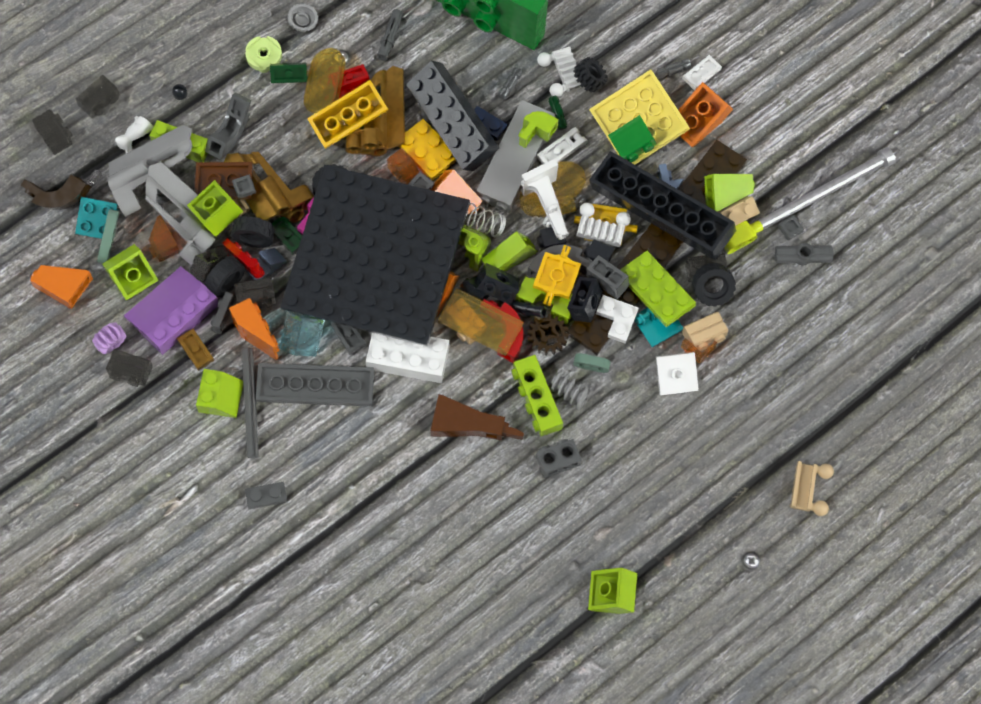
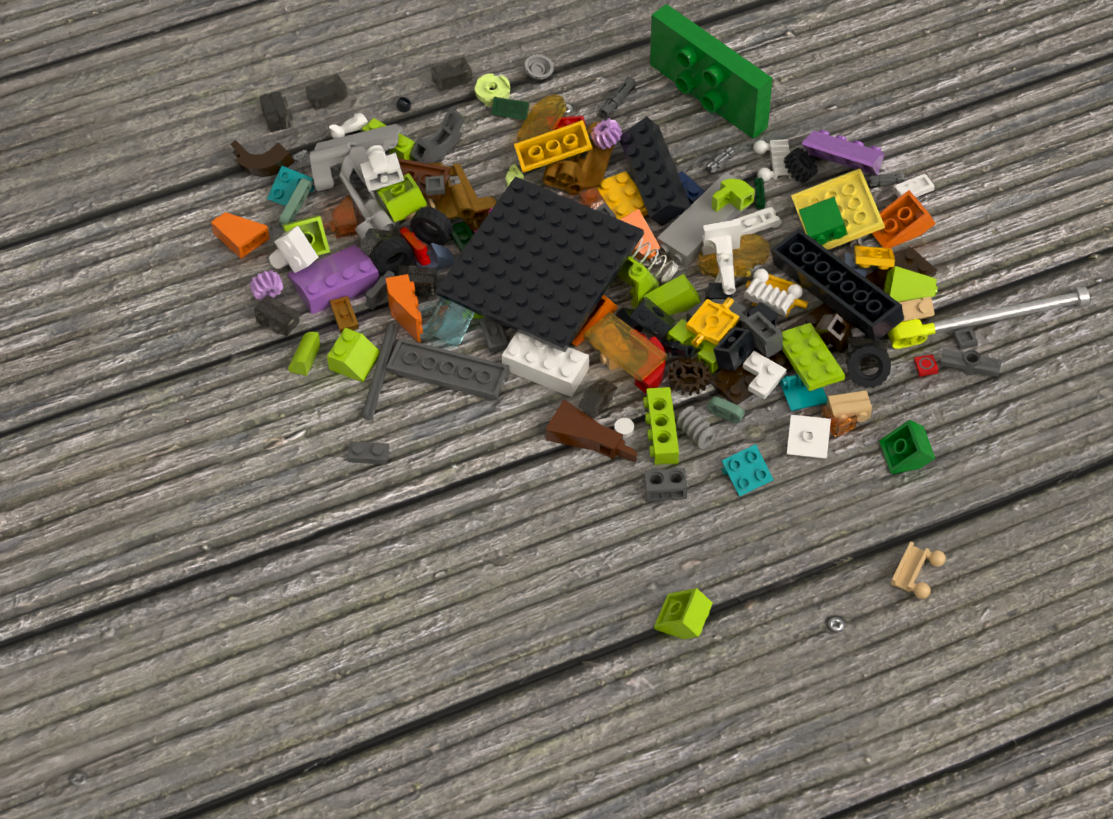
camera: 20 degrees right, 15 degrees down
none -> white brick [269,226,318,273]
none -> lime brick [288,332,321,376]
none -> white brick [360,145,404,192]
none -> clear smoke brick [431,57,472,92]
none -> yellowish green tile [506,164,524,186]
none -> clear smoke brick [578,378,618,416]
none -> lavender gear [590,118,623,150]
none -> white tile [614,418,634,438]
none -> teal hinge [721,444,774,497]
none -> medium lavender slope [802,129,885,176]
none -> dark brown slope [815,313,853,353]
none -> yellow plate [854,245,895,269]
none -> green slope [879,420,936,474]
none -> red tile [914,354,939,377]

